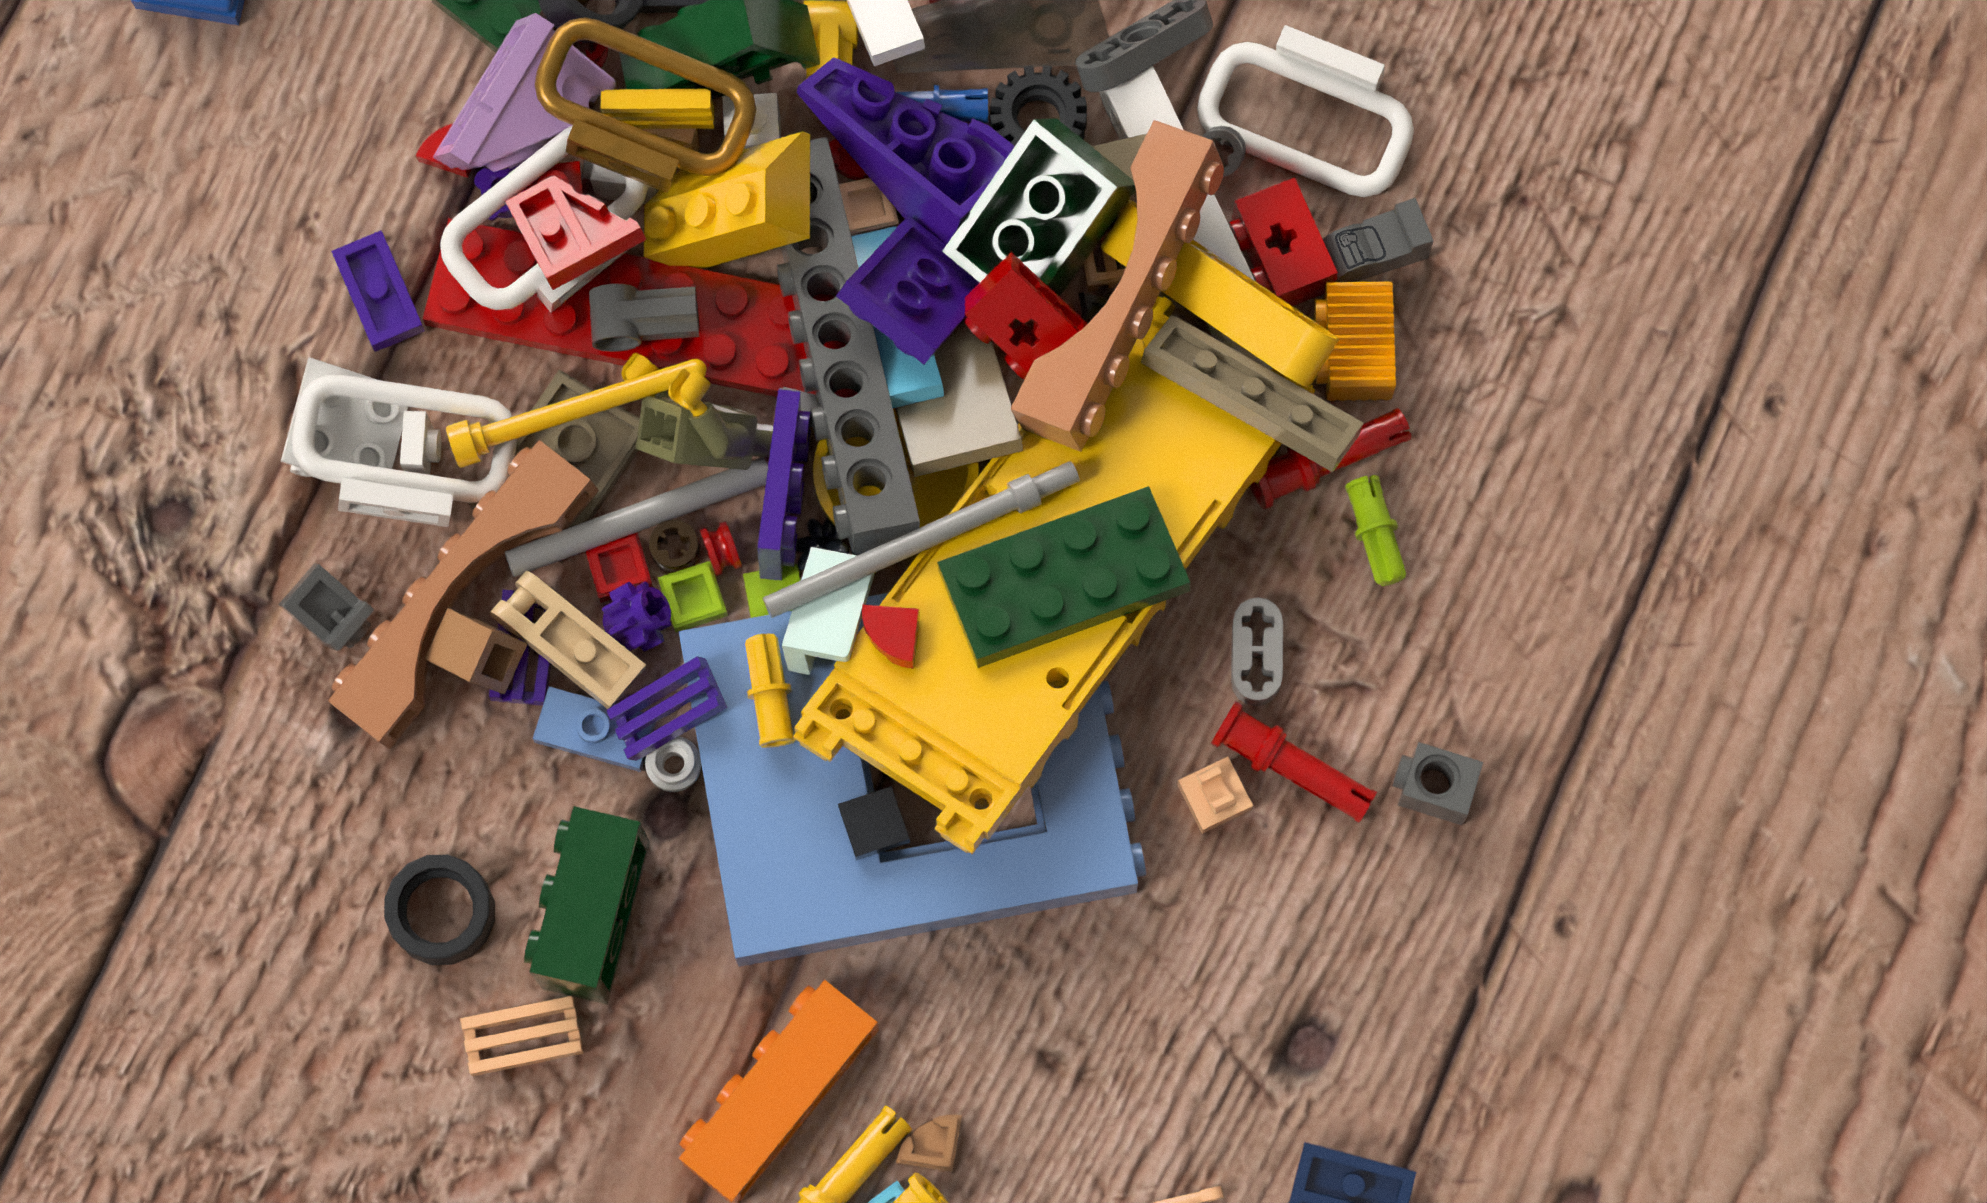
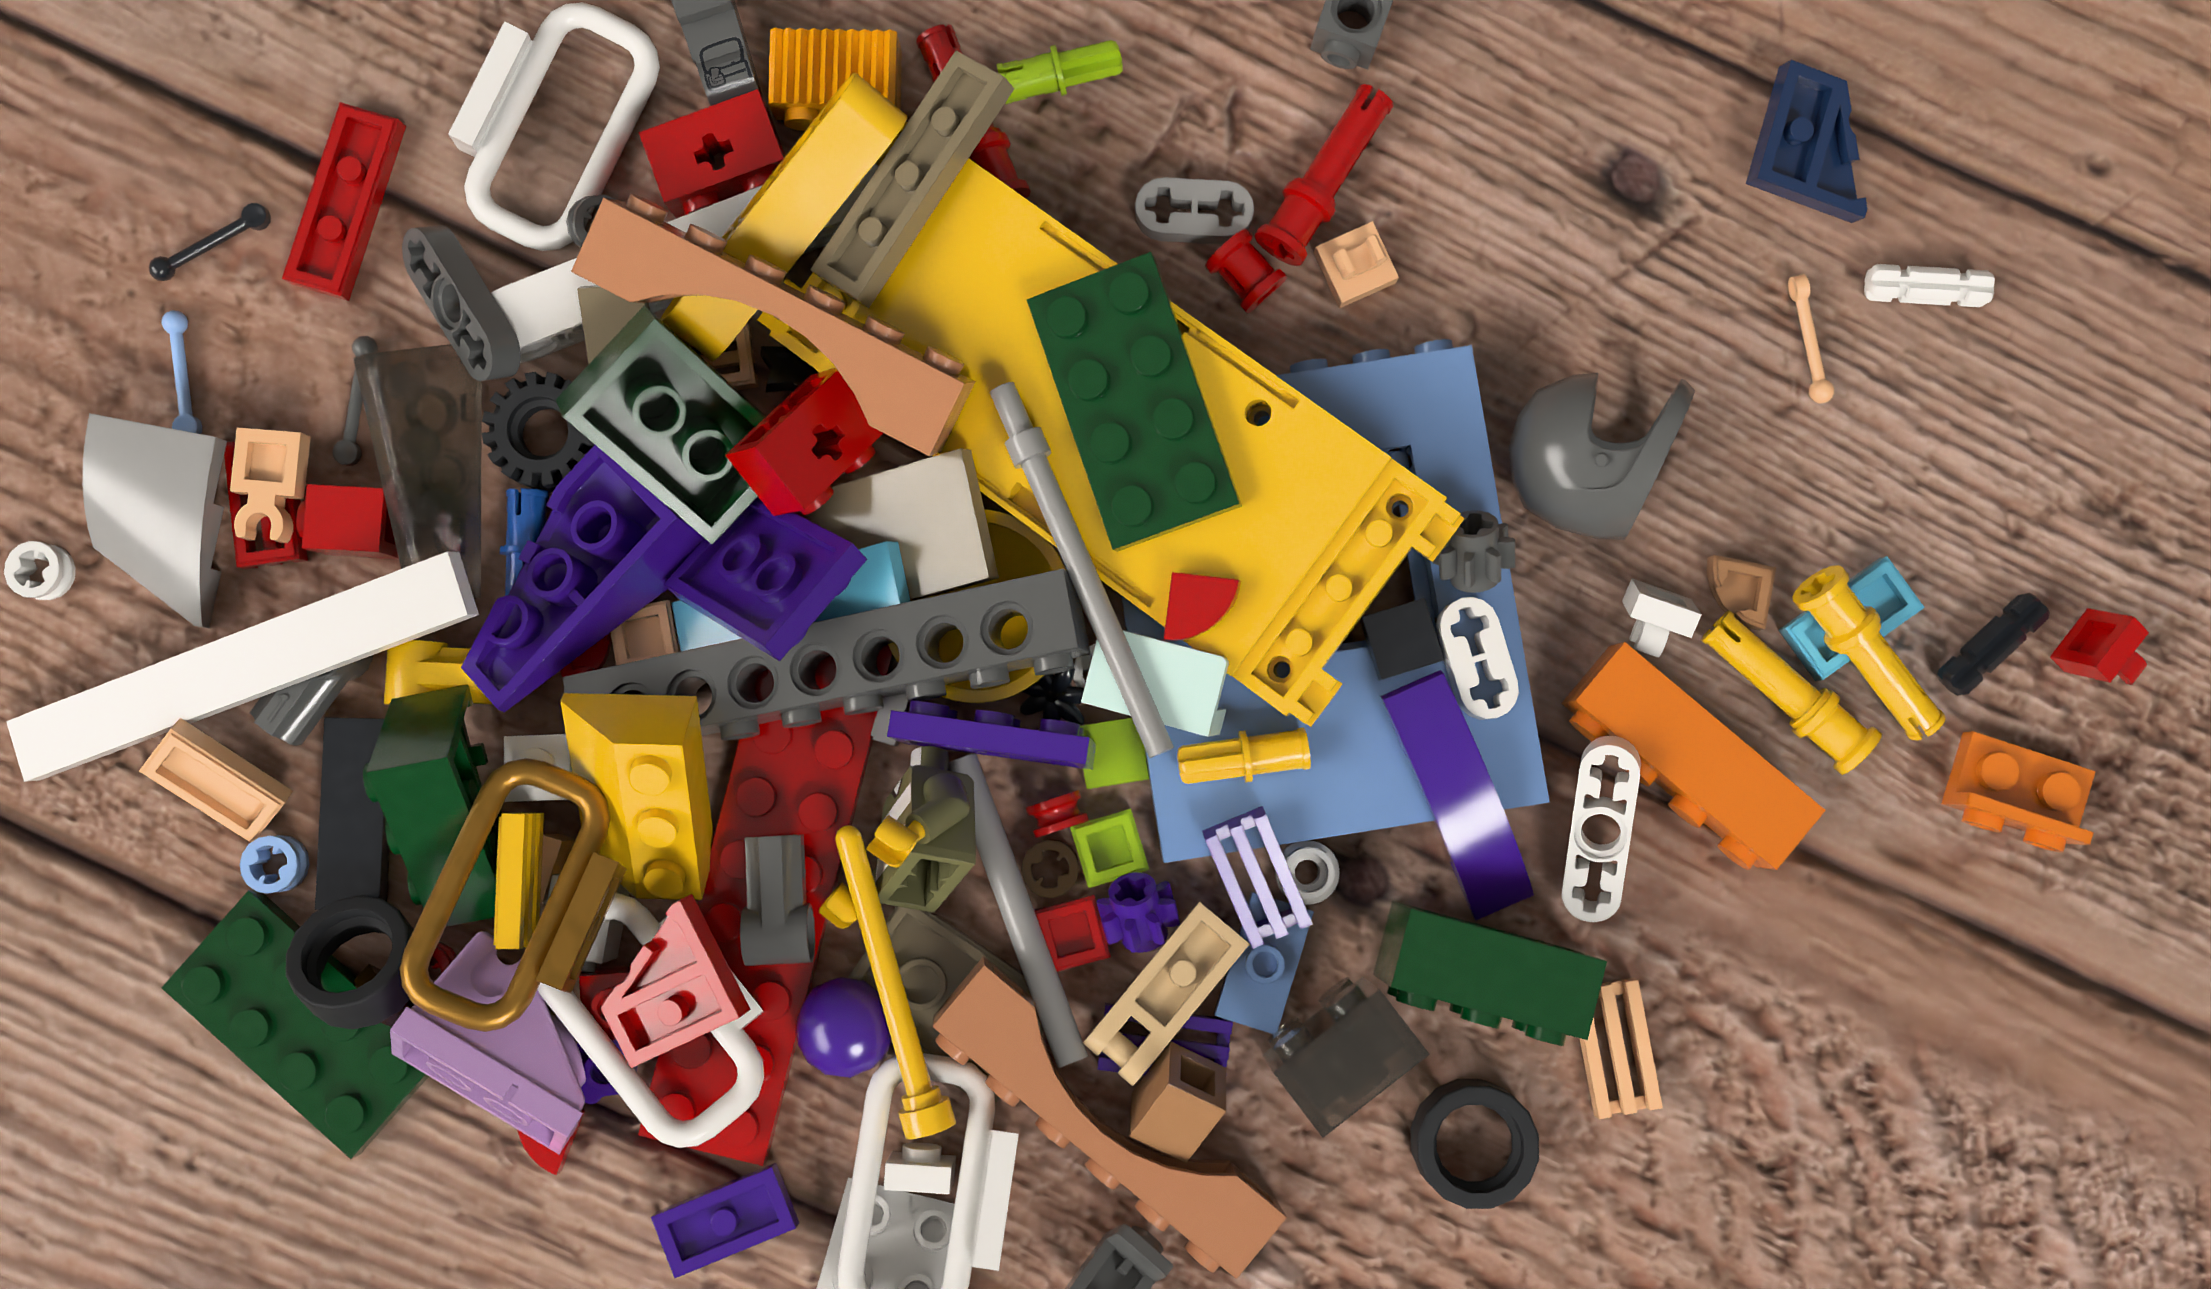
camera: 90 degrees left, 10 degrees up
none -> dark purple hair [796,977,891,1078]
none -> red bush [1204,229,1287,314]
none -> clear smoke brick [1263,977,1430,1138]
none -> dark purple slope [1380,670,1534,921]
none -> dark grey gear [1433,510,1516,593]
none -> white beam [1435,597,1519,720]
none -> dark grey piece [1509,373,1695,540]
none -> white beam [1562,736,1641,922]
none -> white tile [1622,578,1702,658]

